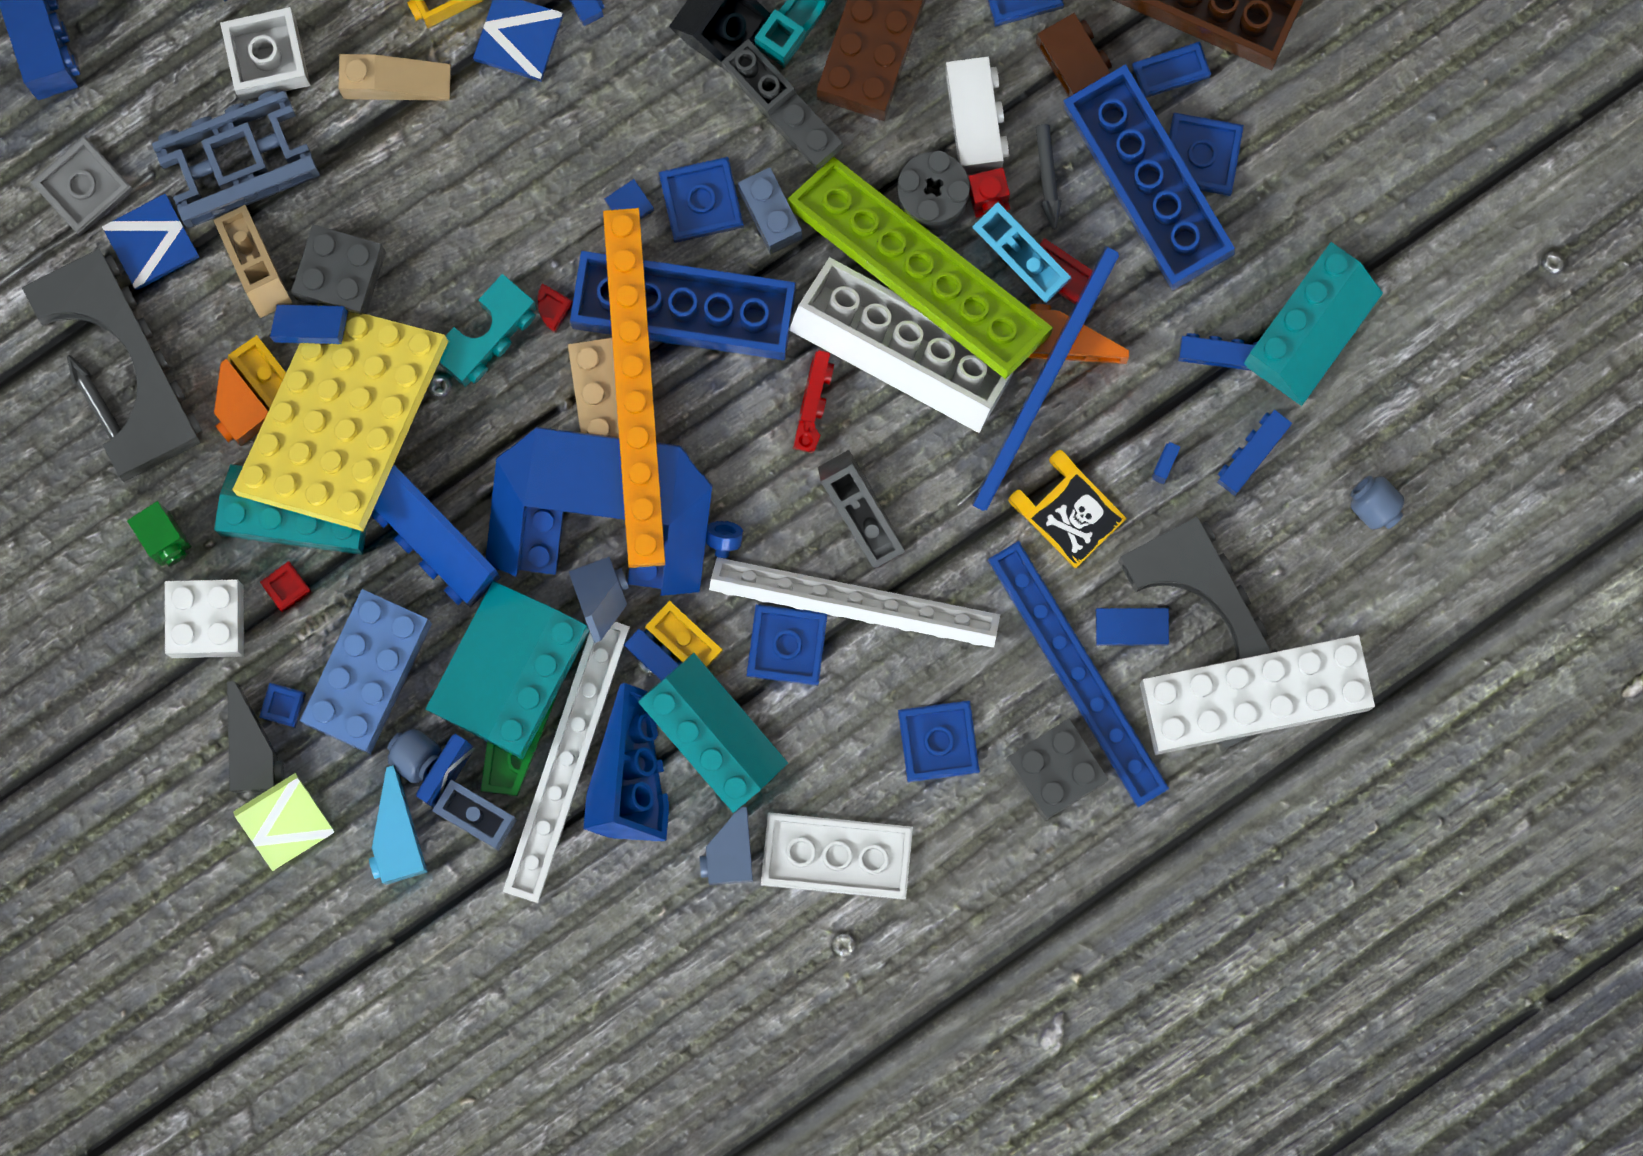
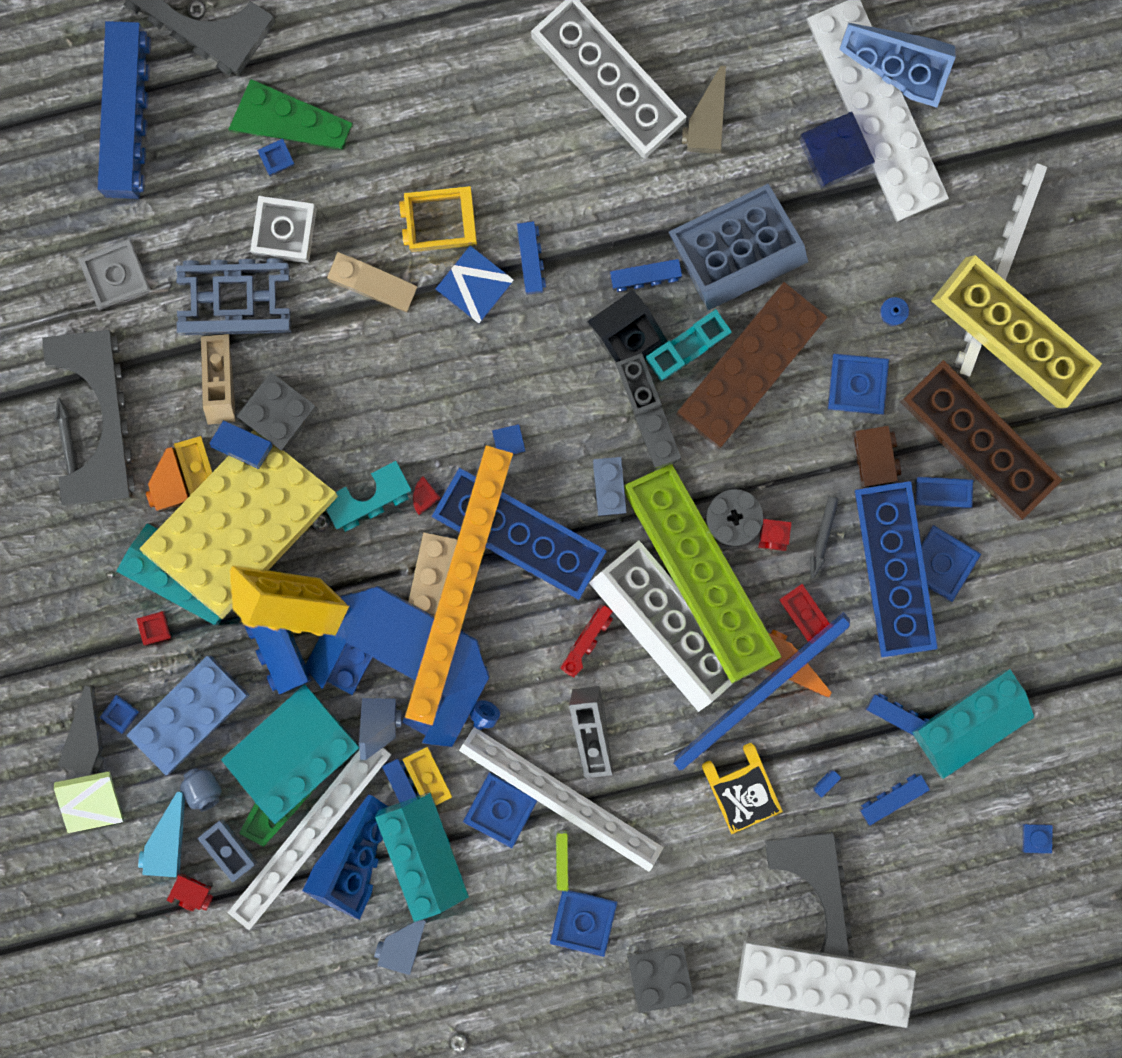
camera: 20 degrees right, 5 degrees up
blue tile [102,193,200,291] -> none
green brick [127,501,192,566] -> none
white brick [165,580,244,658] -> none
blue tile [416,734,475,808] -> none
blue tile [659,157,744,243] -> none
white tile [761,812,913,900] -> none
white brick [945,56,1009,173] -> none
medium azure slope [972,202,1072,303] -> none
blue tile [987,541,1169,808] -> none
blue tile [1095,608,1169,646] -> none
sand blue head [1350,476,1404,530] -> none
none -> red brick [167,873,213,912]
none -> yellow slope [230,566,349,636]
none -> lime tile [556,830,568,891]
none -> blue plate [1022,824,1053,853]

